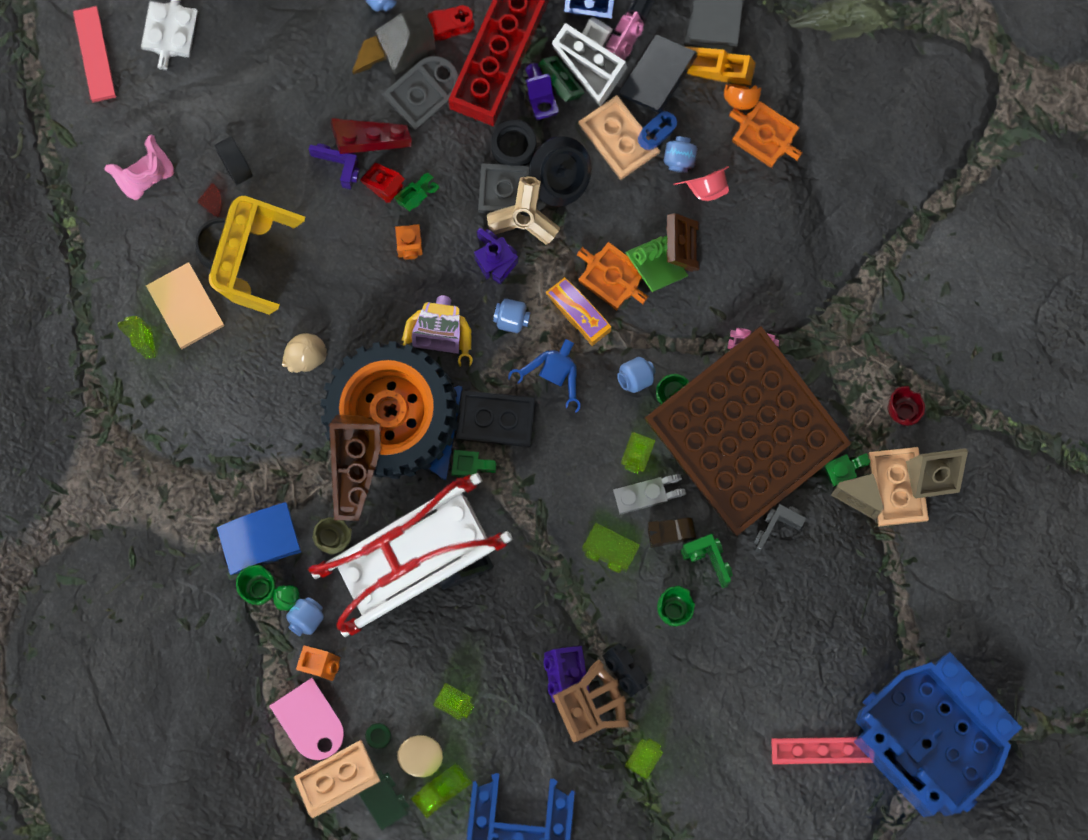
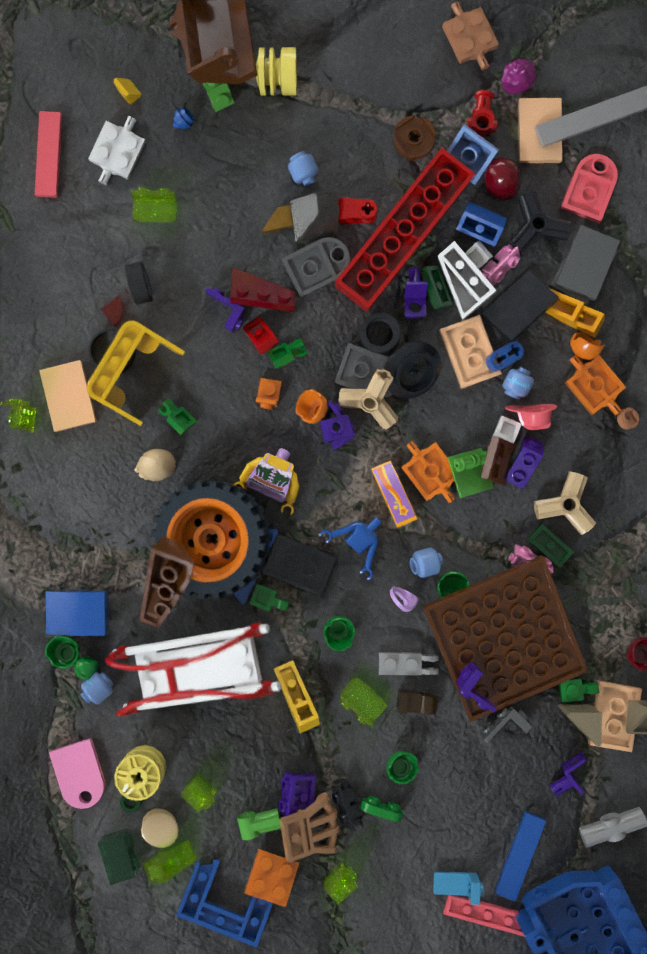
camera: 15 degrees right, 10 degrees up
bright pink hair [105,135,174,200] -> none
light nougat tile [294,740,380,818] -> none
orange bracket [296,646,340,681] -> none
olive hair [313,517,352,555] -> none
medium blue head [493,299,531,333] -> none
clear neon green brick [621,432,655,473] -> none
green bracket [681,534,733,589] -> none
none -> light yellow wheel [114,745,167,801]
none -> clear neon green bracket [131,187,177,222]
none -> green plate [158,398,197,435]
none -> bright green piece [237,808,281,840]
none -> orange plate [244,848,299,907]
none -> yellow slope [274,660,320,733]
none -> orange hair [296,389,328,424]
none -> green hair [323,616,356,651]
none -> green plate [360,796,404,822]
none -> lavender piece [390,586,419,612]
none -> dark azure bracket [433,871,484,905]
none -> dark purple bracket [456,661,497,713]
none -> white plate [493,416,522,443]
none -> blue tile [494,811,546,901]
none -> dark purple bracket [505,436,544,489]
none -> dark green plate [527,524,574,568]
none -> tan piece [534,471,596,535]
none -> dark purple bracket [549,751,586,797]
none -> light grey piece [579,807,647,848]
none -> nougat tile [617,408,639,430]

